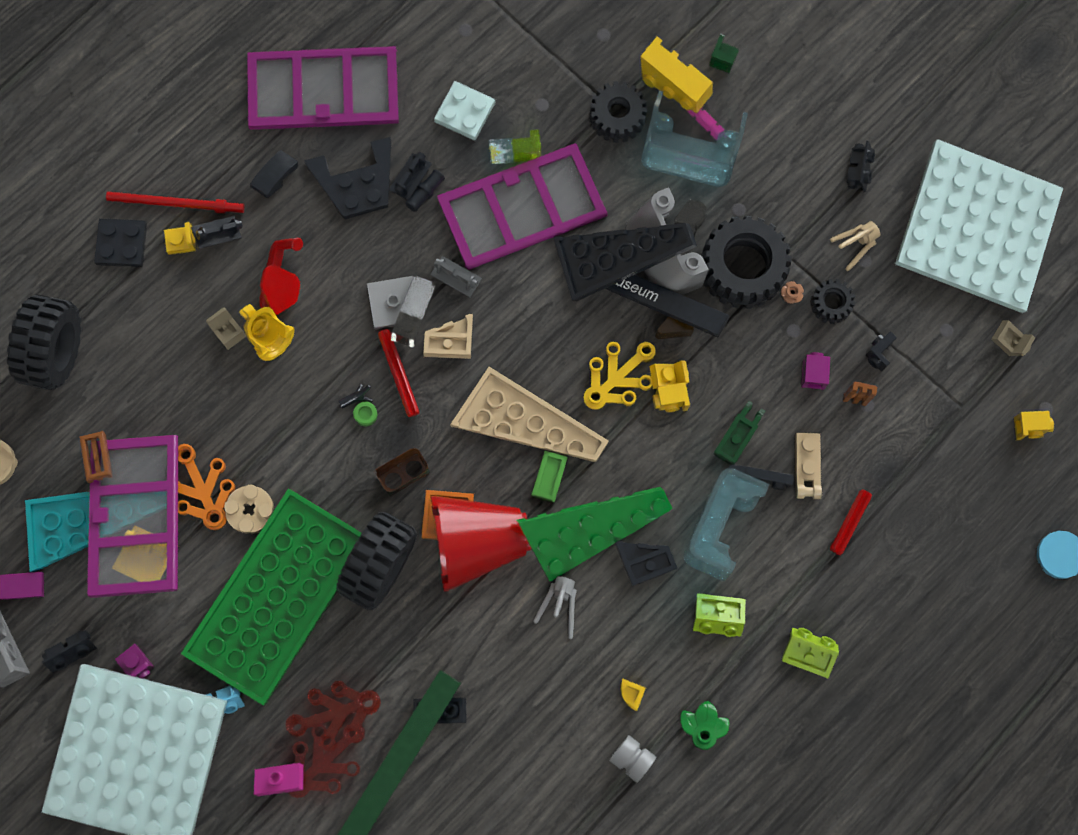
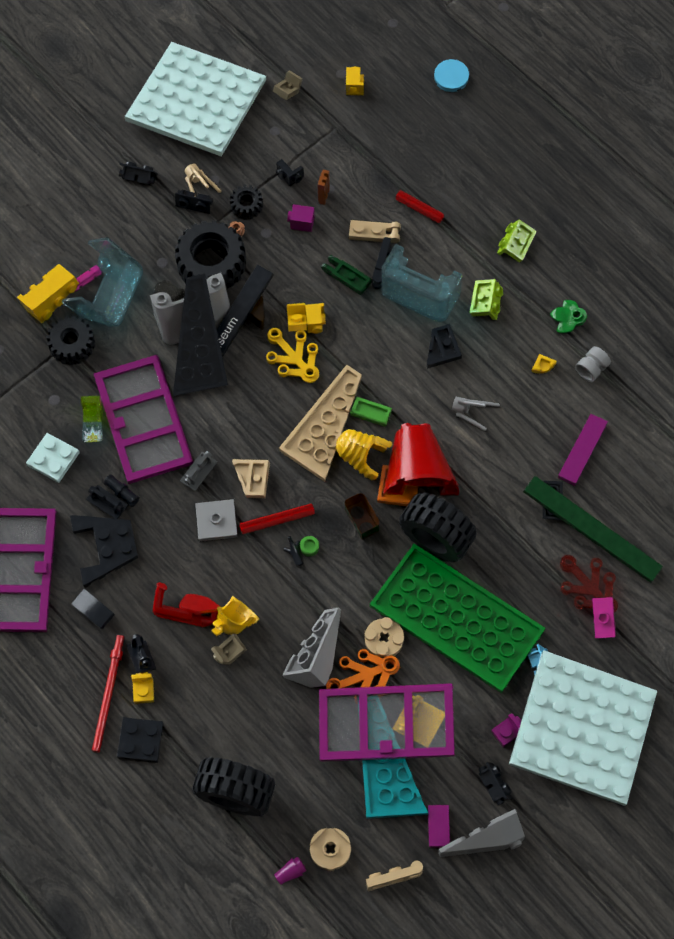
camera: 80 degrees left, 10 degrees down
dark orange tile [80,431,113,483] -> none
clear red plant [285,681,381,751] -> none
clear smoke slope [391,276,437,348] -> none
green wing [516,487,673,581] -> none
dark green panel [709,34,739,74] -> none
none -> black hinge [175,189,213,214]
none -> light grey wedge [282,607,341,688]
none -> yellow hair [336,429,392,480]
none -> magenta tile [558,414,608,486]

